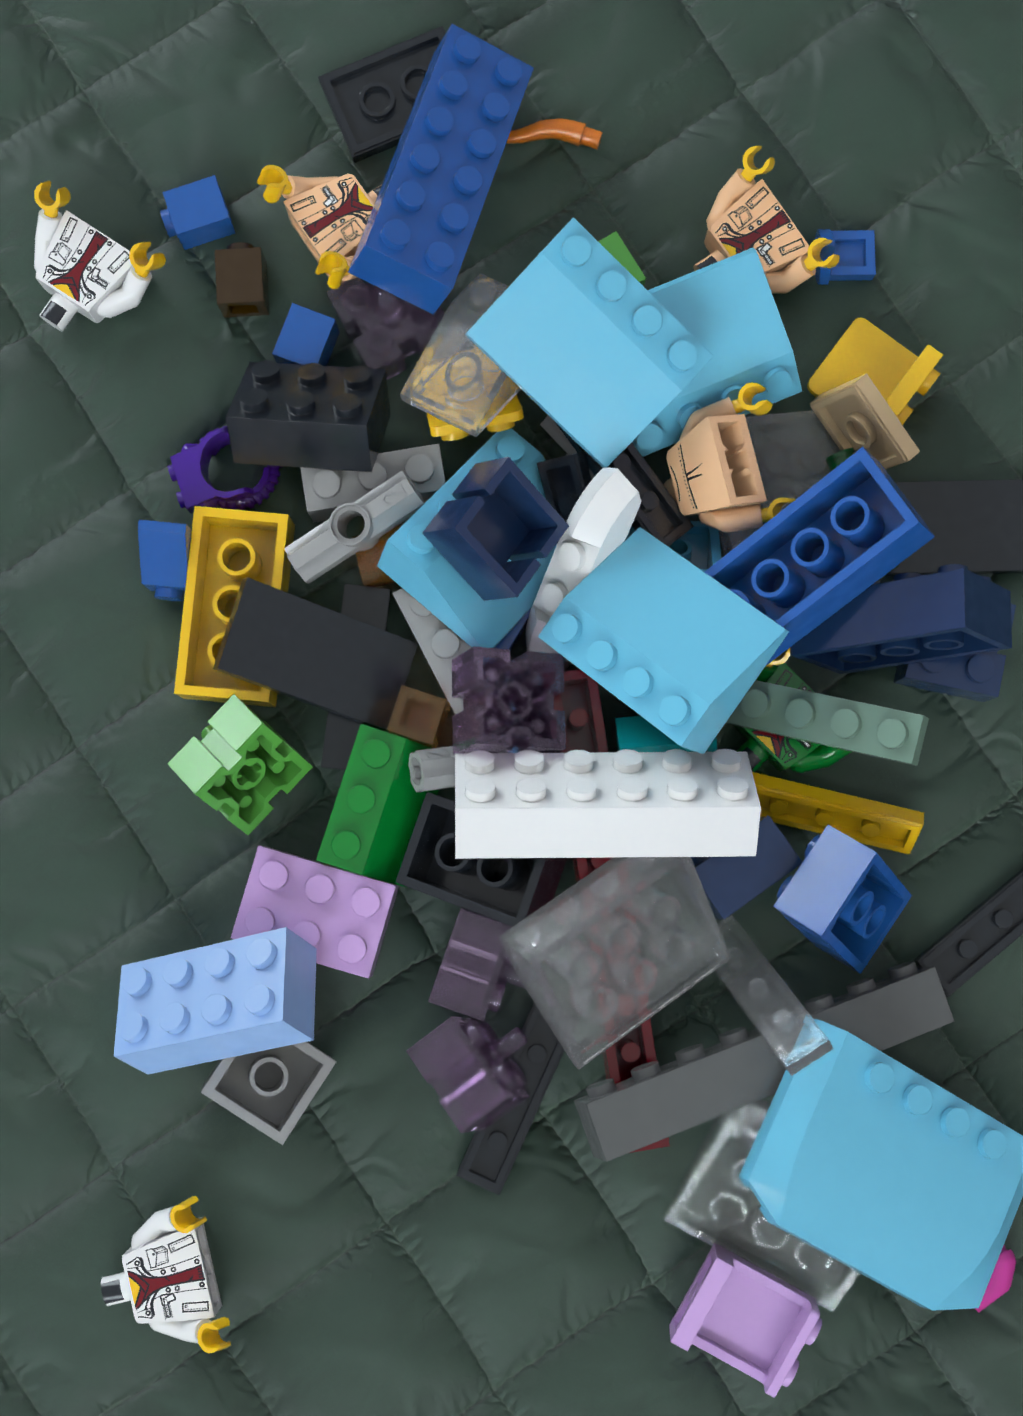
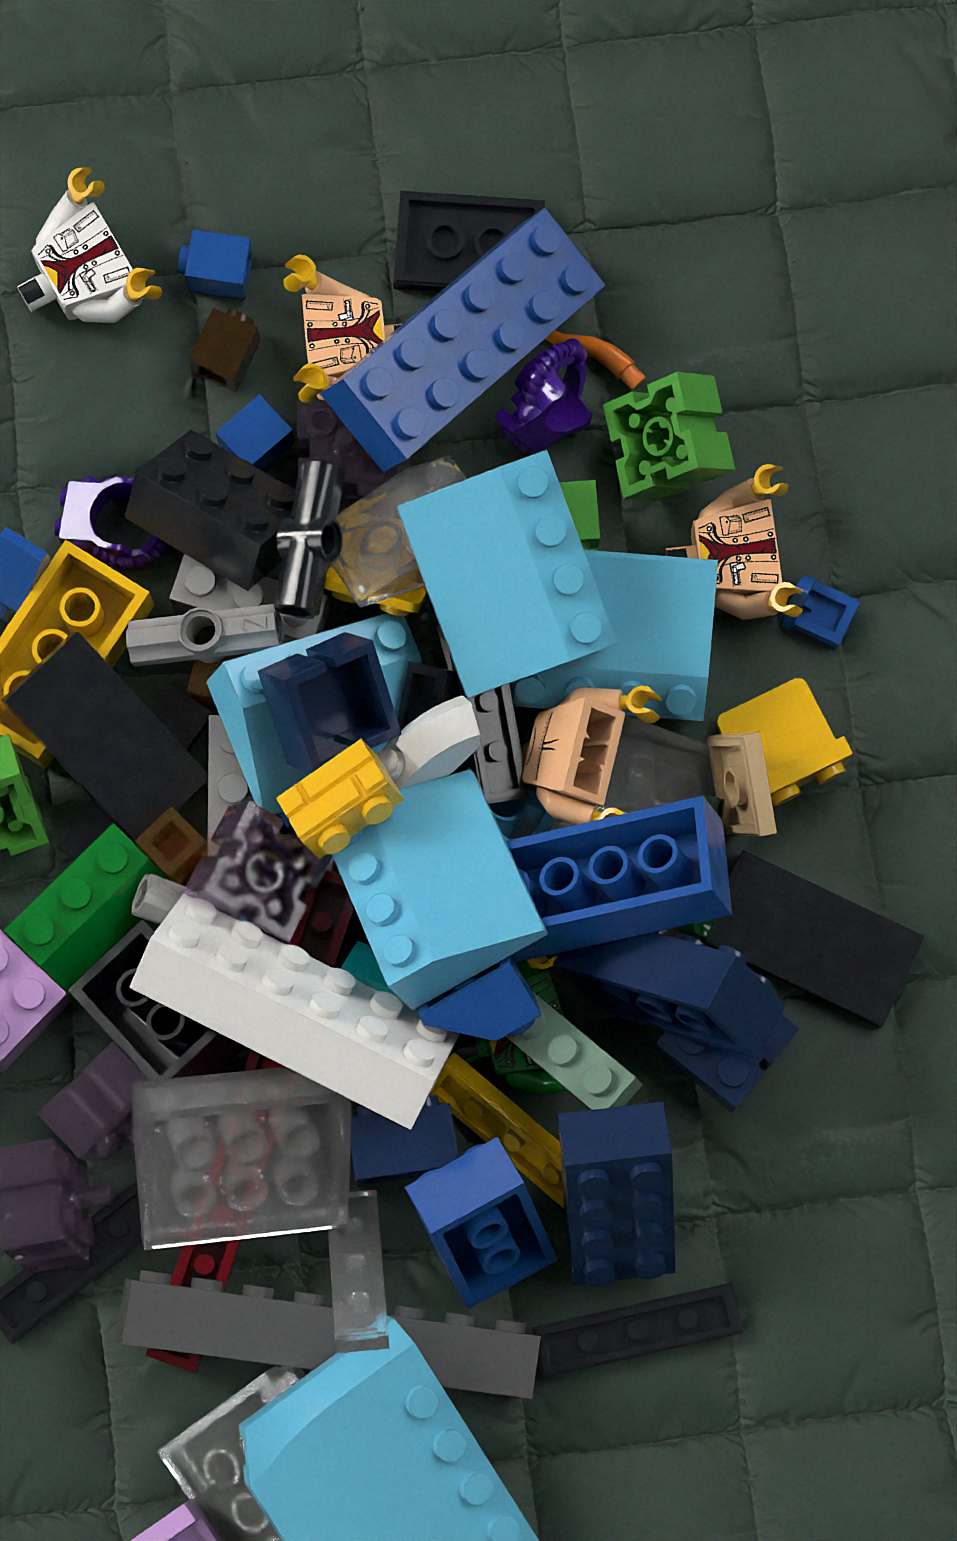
camera: 25 degrees right, 5 degrees down
none -> black piece [274,461,345,619]
none -> yellow brick [276,738,404,859]
none -> blue slope [418,956,541,1041]
none -> dark purple piece [495,338,593,454]
none -> dark blue brick [558,1101,676,1285]
none -> bright green brick [603,372,735,501]

